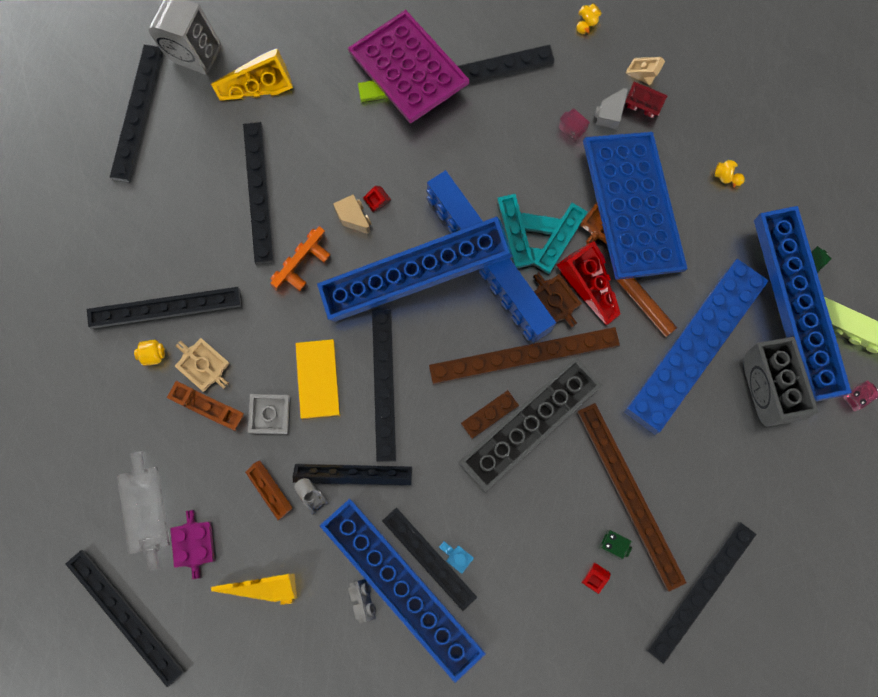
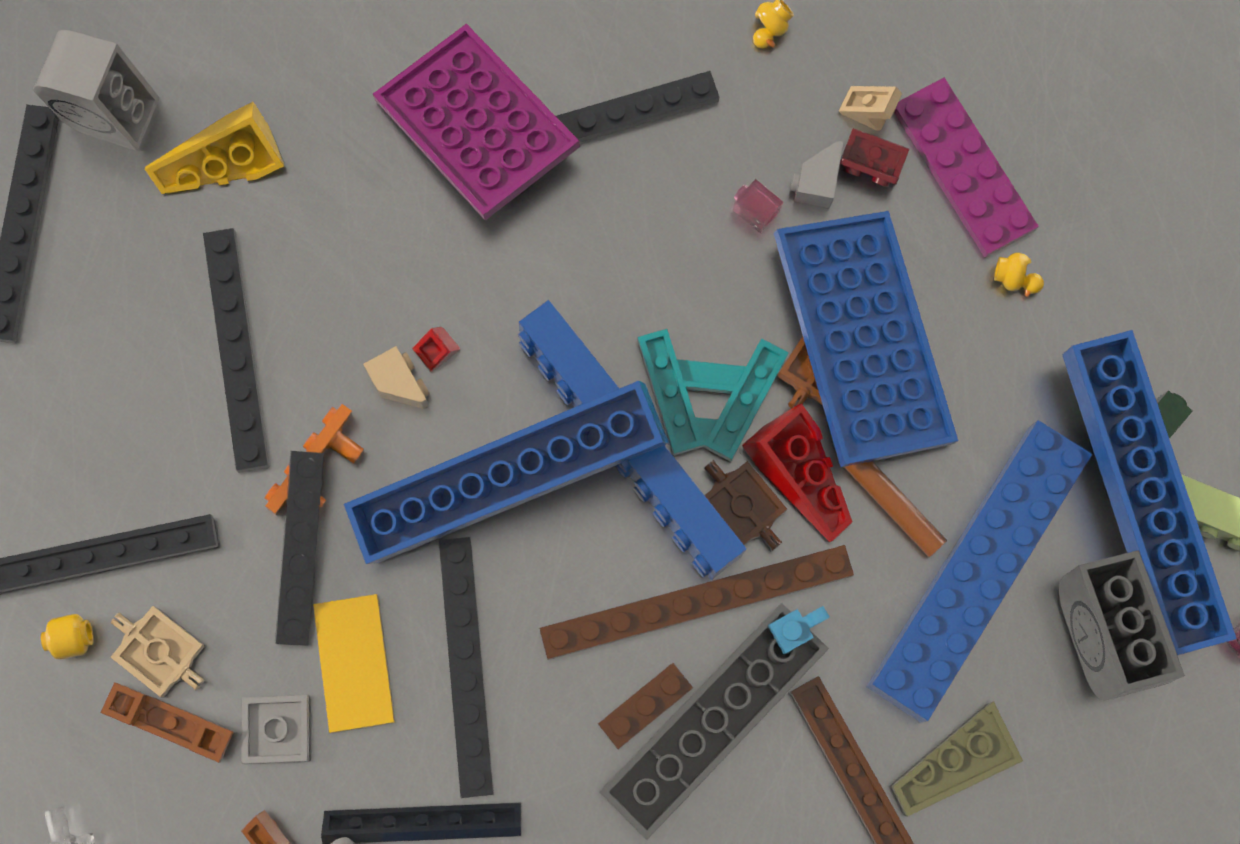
camera: 10 degrees left, 0 degrees up
lime tile [358,81,388,102] -> none
none -> black plate [275,451,324,646]
none -> dark azure plate [768,606,829,654]
none -> olive wing [891,701,1023,817]
none -> magenta plate [894,77,1039,258]

